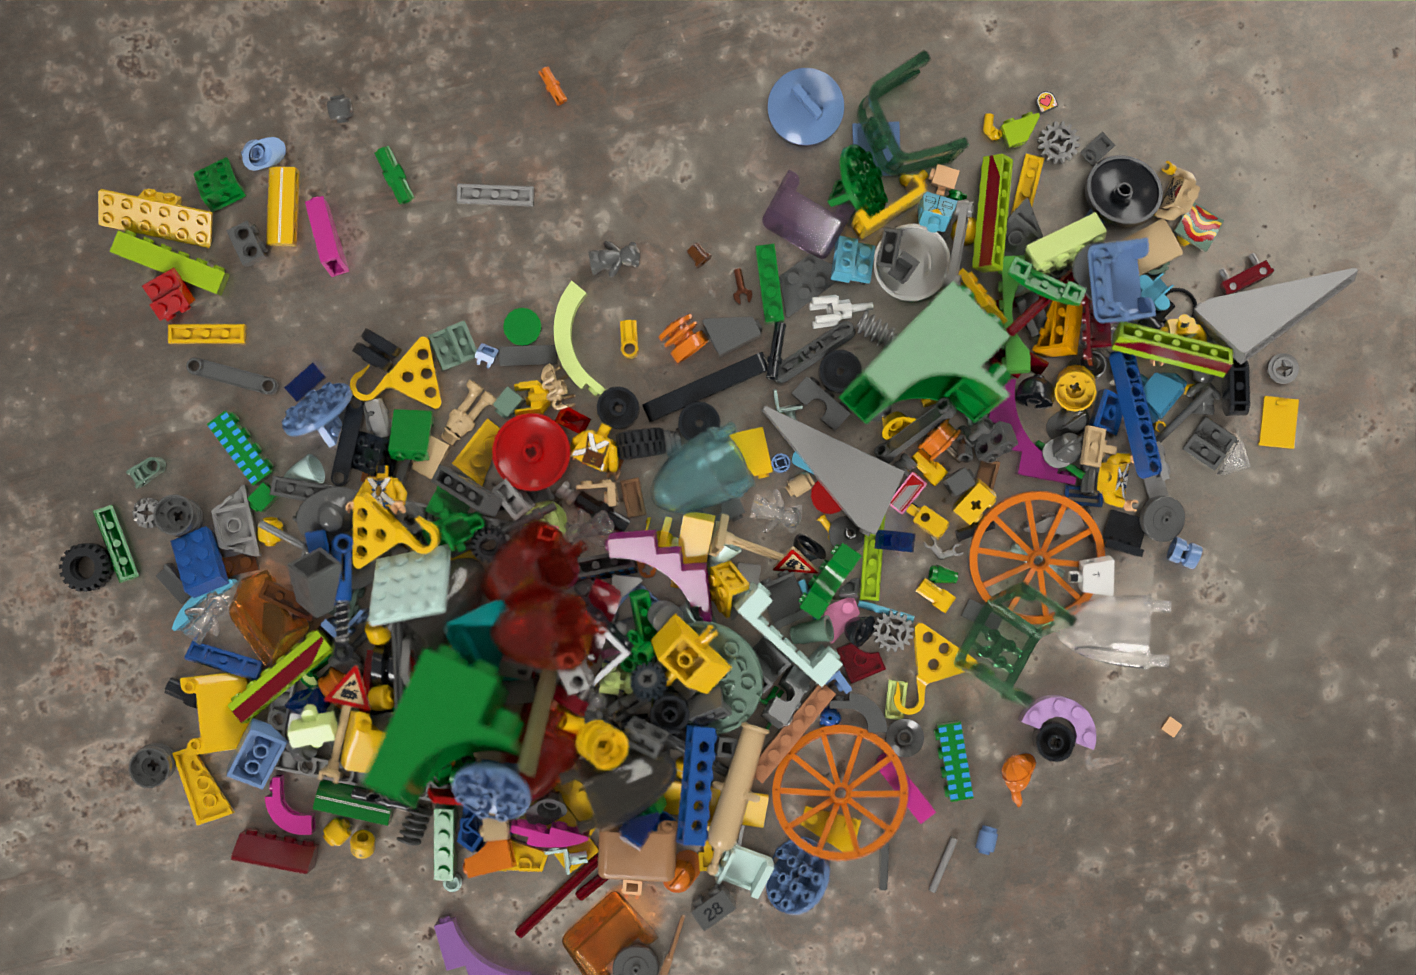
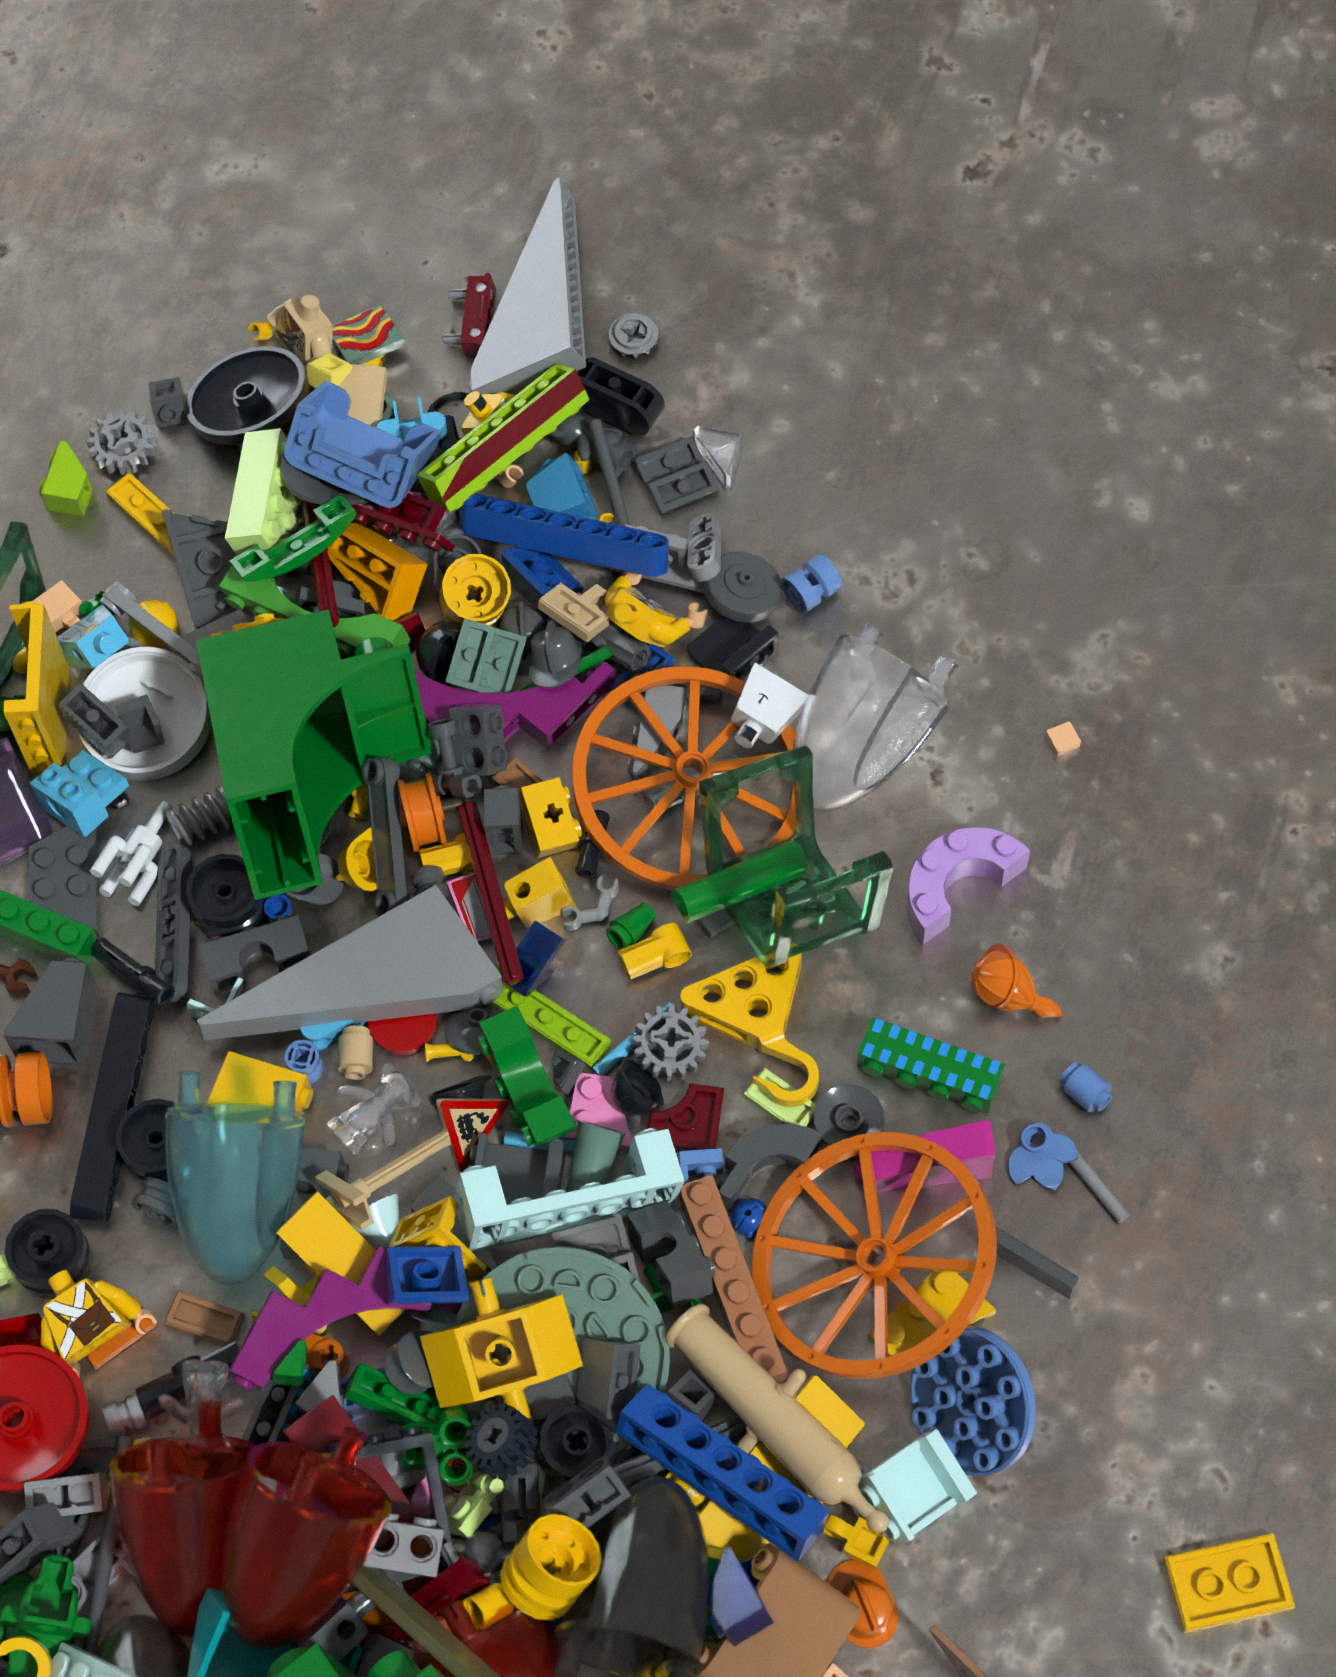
camera: 55 degrees left, 25 degrees down
black tyre [471,525,507,563] -> none
tan bracket [576,479,619,507] -> none
black tyre [615,427,666,460] -> none
dark grey brick [691,882,736,931] -> none
lime brick [972,153,1013,273] -> none
yellow arm [983,113,1002,141] -> none
black brick [1033,721,1075,762] -> none
tile [1035,91,1059,115] -> none
yellow container [1258,396,1299,449] -> none
none -> green slope [273,1340,307,1387]
none -> light yellow slope [307,353,353,388]
none -> blue slope [387,1246,469,1305]
none -> sand green slope [445,618,527,693]
none -> dark red axle [458,802,524,986]
none -> green brick [671,841,808,923]
none -> light grey beam [687,513,722,582]
none -> medium blue plate [1009,1122,1078,1190]

